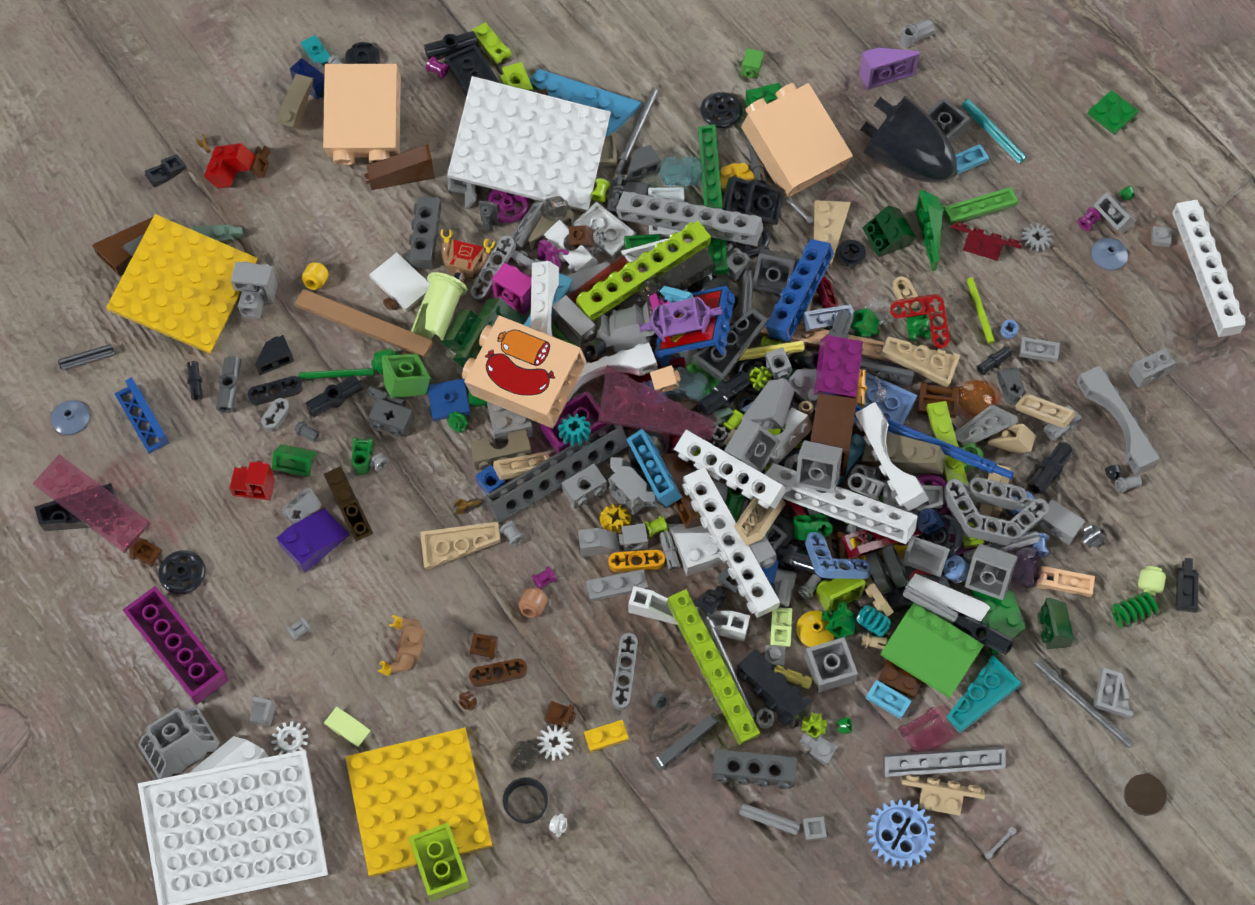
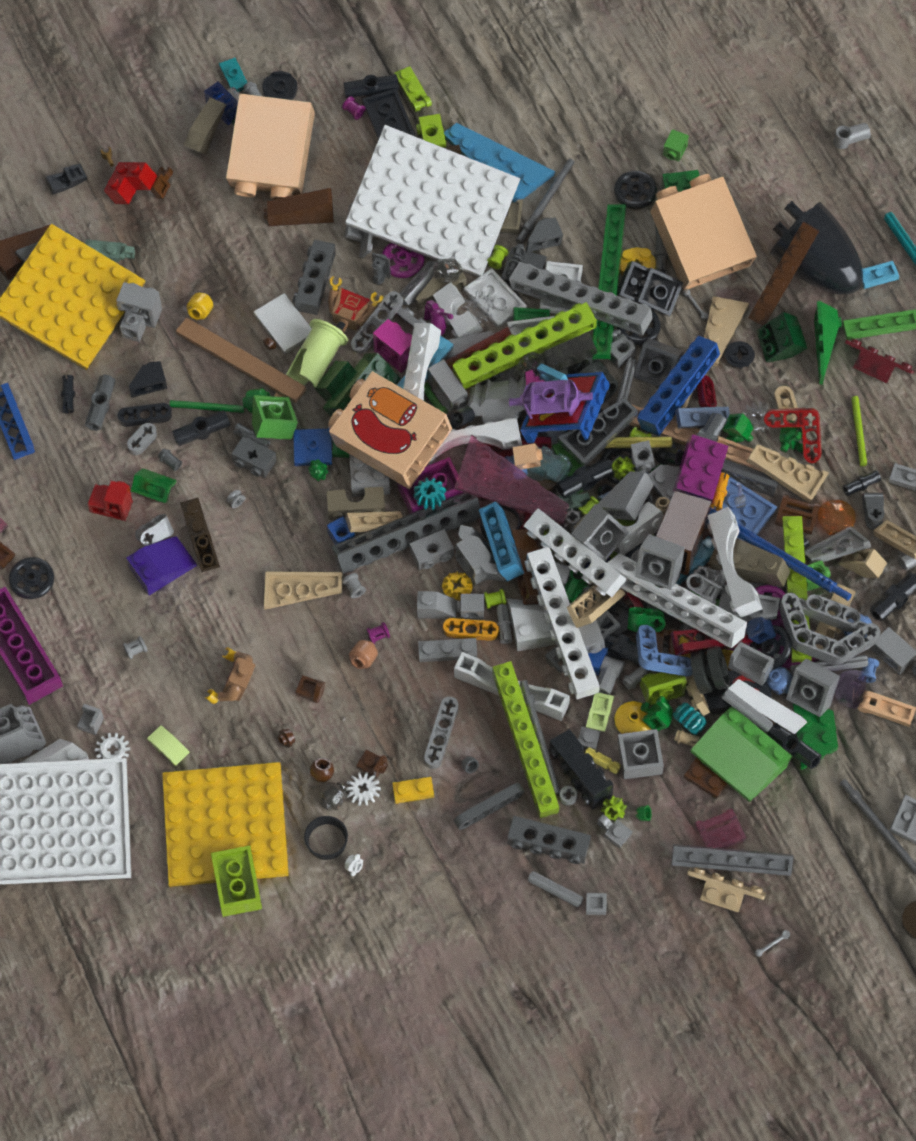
camera: 10 degrees right, 0 degrees up
green piece [351,437,374,475] -> none
pearl gold hand [453,499,482,514] -> none
reddish brown beam [469,659,527,687] -> none
reddish brown brick [569,225,594,248] -> none
clear light blue brick [659,156,703,186] -> none
black hinge [694,585,726,615] -> none
medium lavender slope [859,48,920,90] -> none
medium azure plate [865,680,911,719] -> none
light blue gear [866,799,935,869] -> none
flat silver slope [926,97,970,141] -> none
teal wing [946,655,1021,734] -> none
medium blue bush [1000,320,1019,339] -> none
dark green slope [1037,598,1074,650] -> none
none -> reddish brown piece [309,758,334,783]
none -> reddish brown plate [748,221,819,326]

